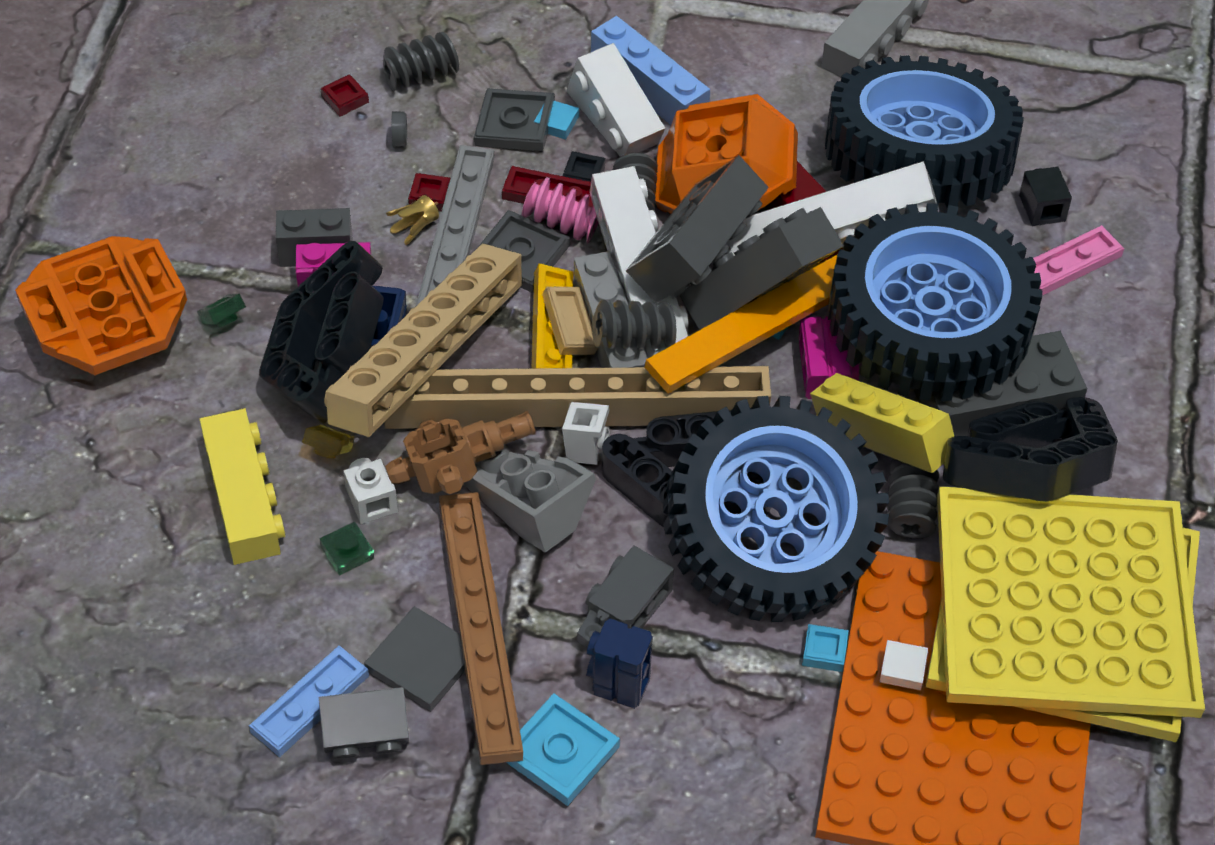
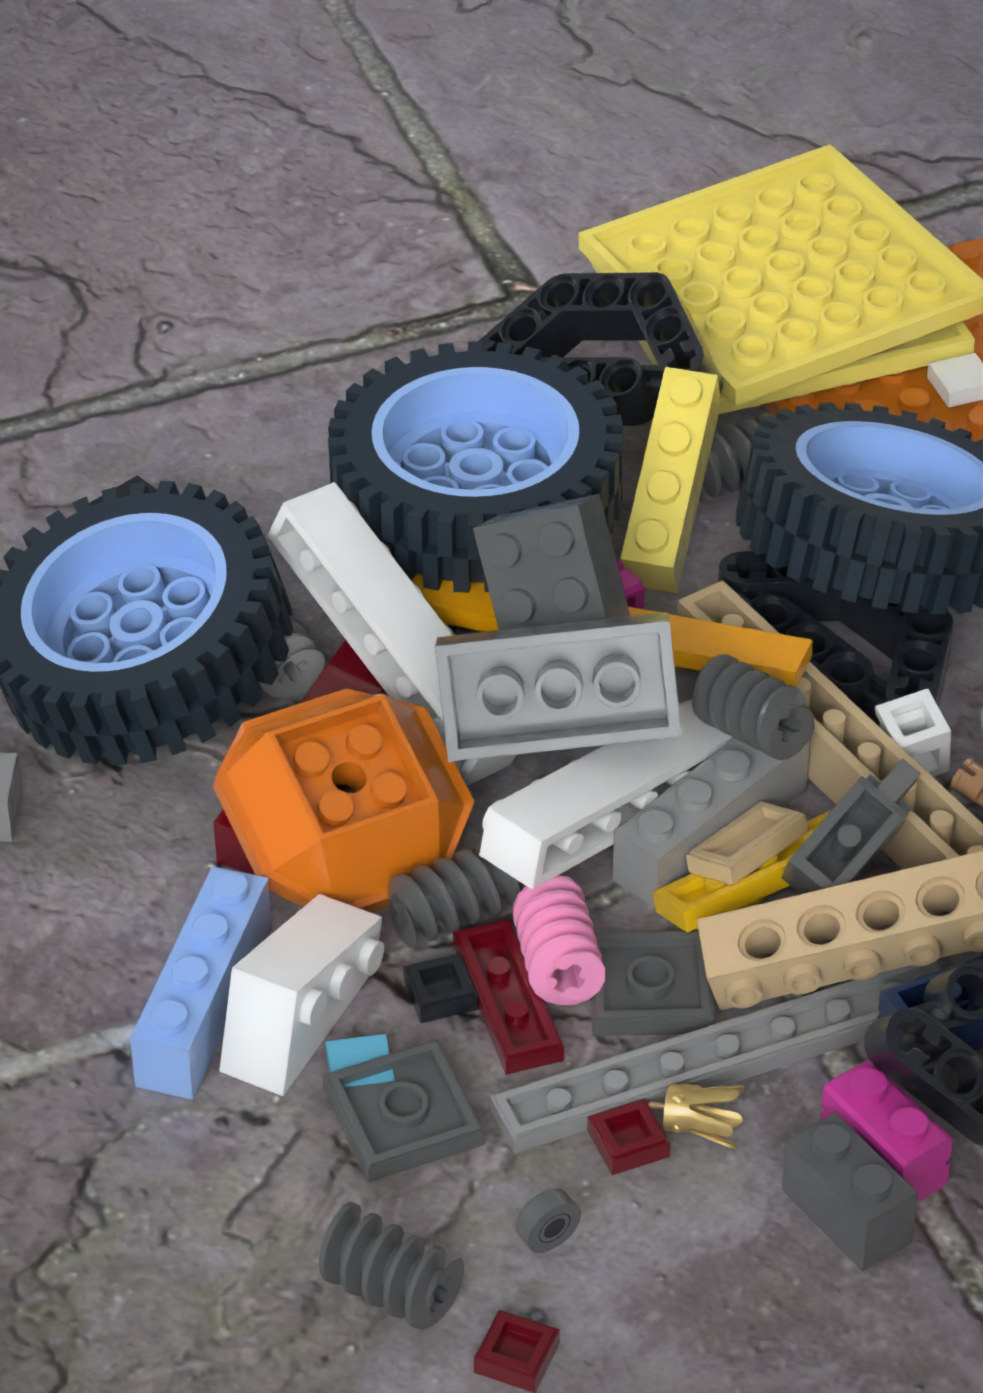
camera: 120 degrees left, 10 degrees down
bright pink tile [1033,225,1124,296] -> none
none -> dark grey hinge [781,758,921,894]

